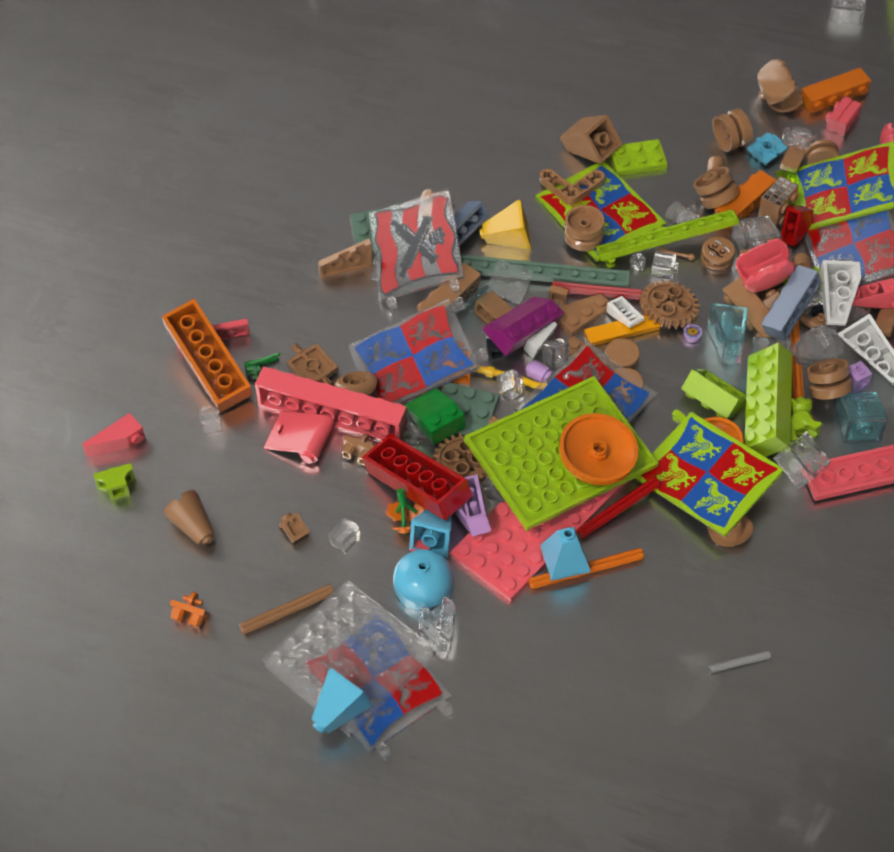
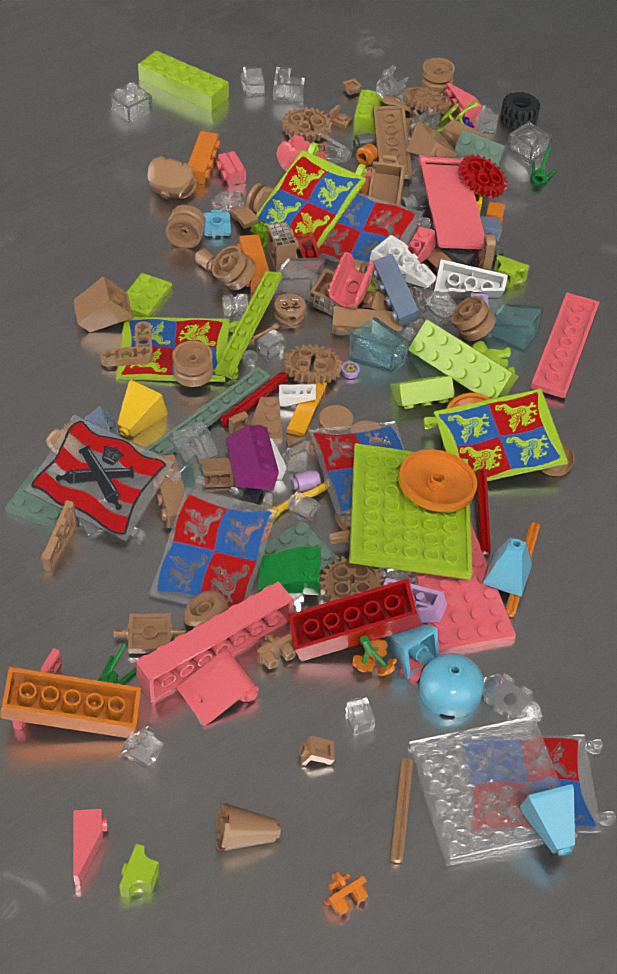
camera: 60 degrees left, 5 degrees down
clear brick [774,431,831,489] -> none

